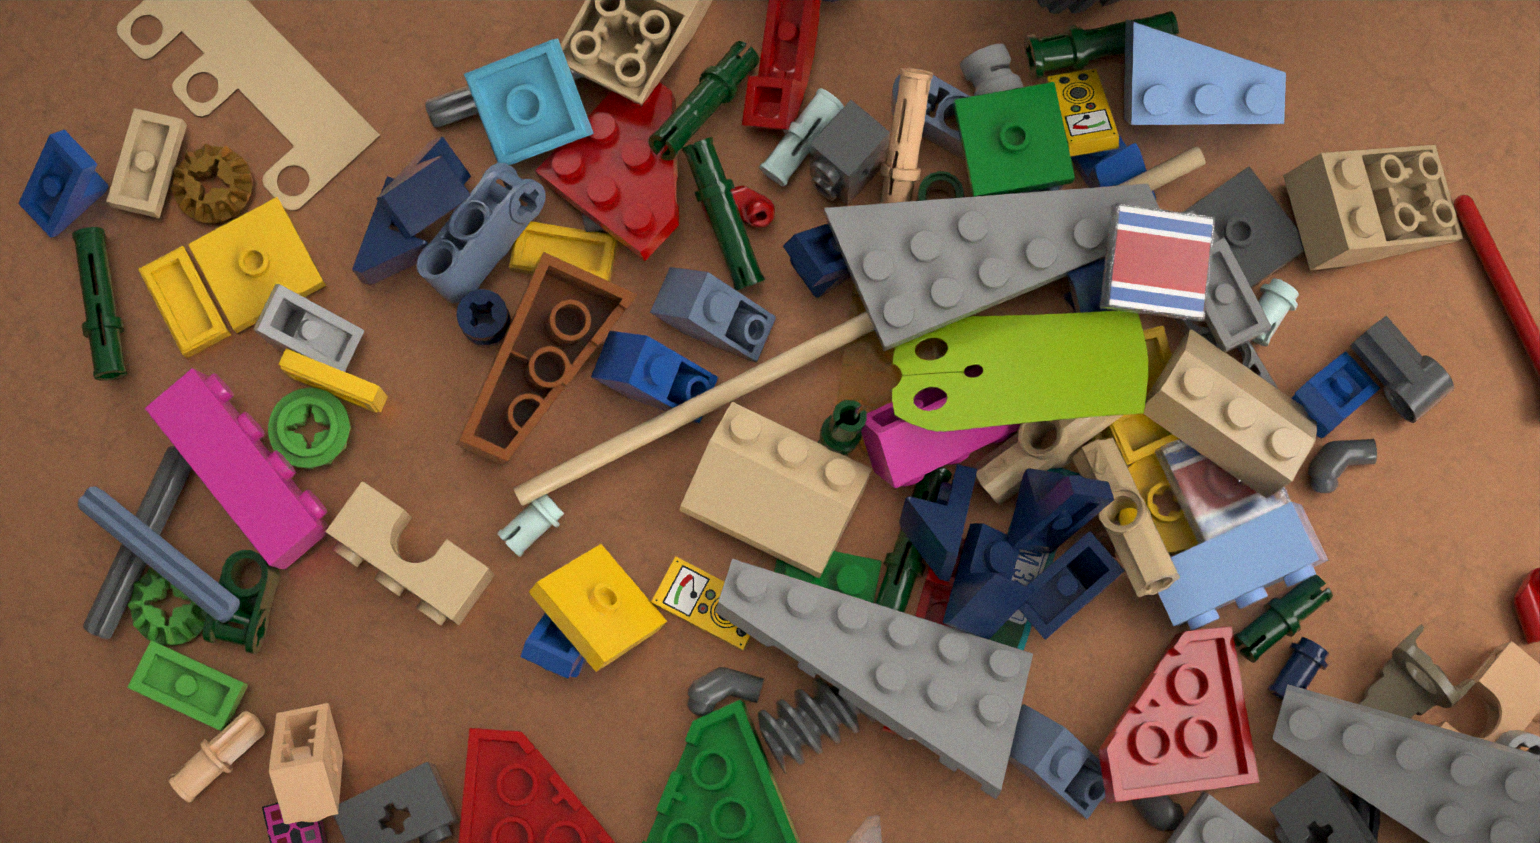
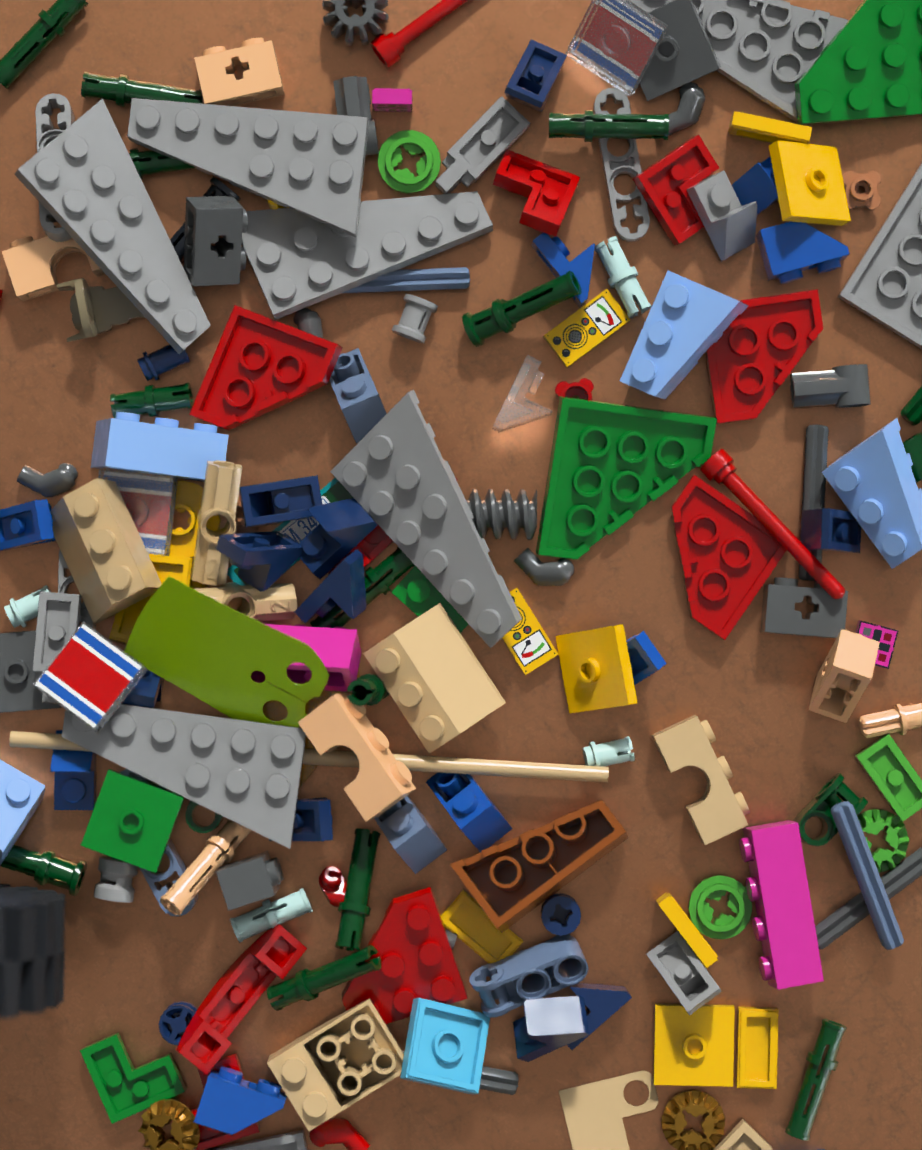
camera: 155 degrees left, 10 degrees up
yellow tile [1047,68,1119,157] -> none
none -> light nougat arch [298,692,416,822]

